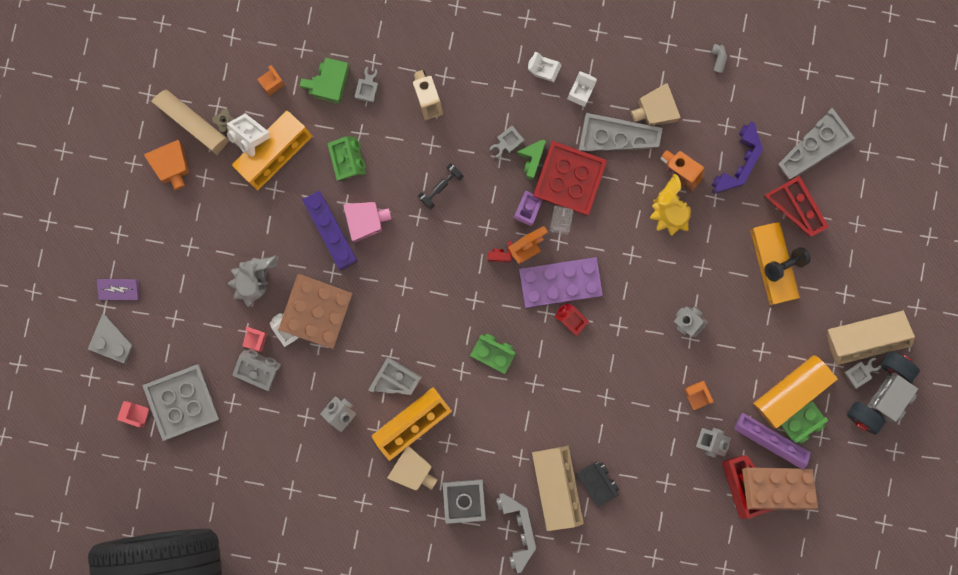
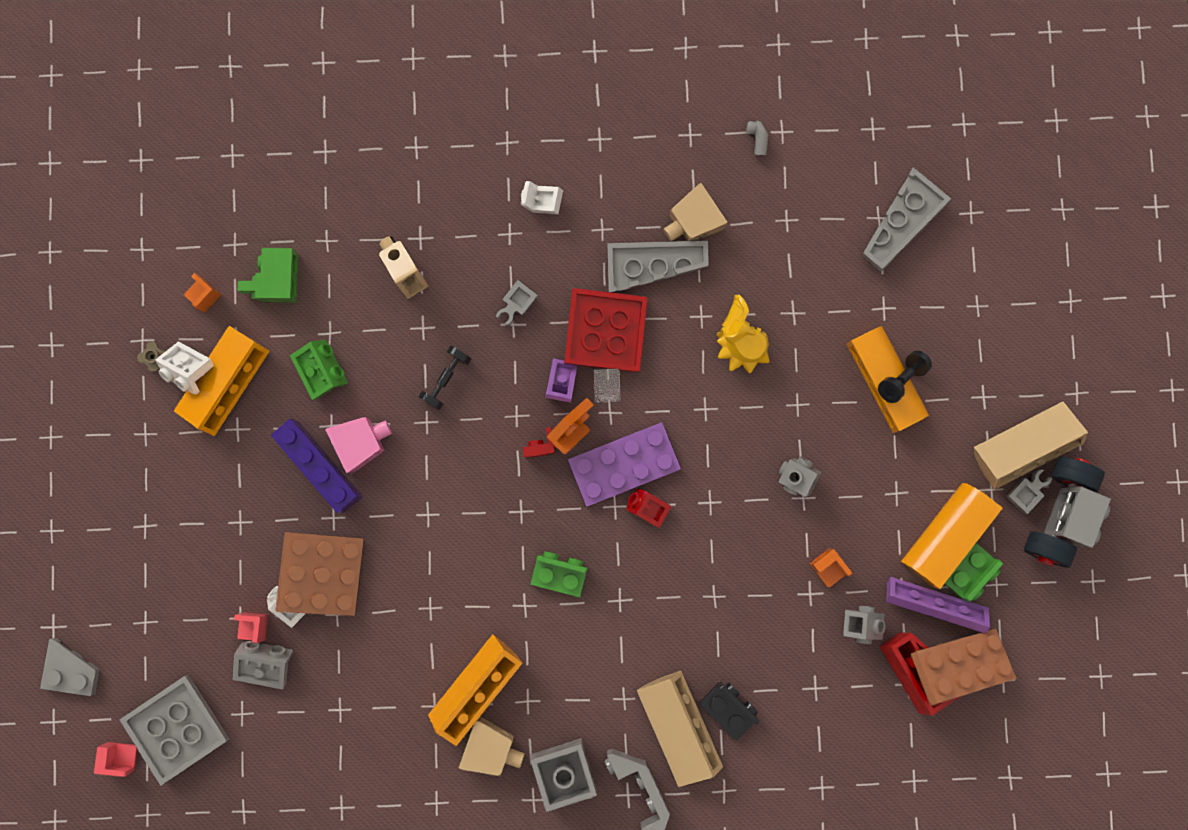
camera: 10 degrees left, 0 degrees up
medium lavender slope [97,279,139,300] -> none
orange torso [144,140,189,190] -> none
tan brick [152,90,229,155] -> none
light grey head [228,255,279,307] -> none
light grey brick [320,396,356,432] -> none
light grey plate [355,67,378,103] -> none
light grey wing [368,357,422,395] -> none
bright green slope [517,140,546,180] -> none
white bracket [567,71,597,107] -> none
orange torso [660,150,705,192] -> none
dark purple slope [711,121,763,194] -> none
red wedge [763,176,829,237] -> none

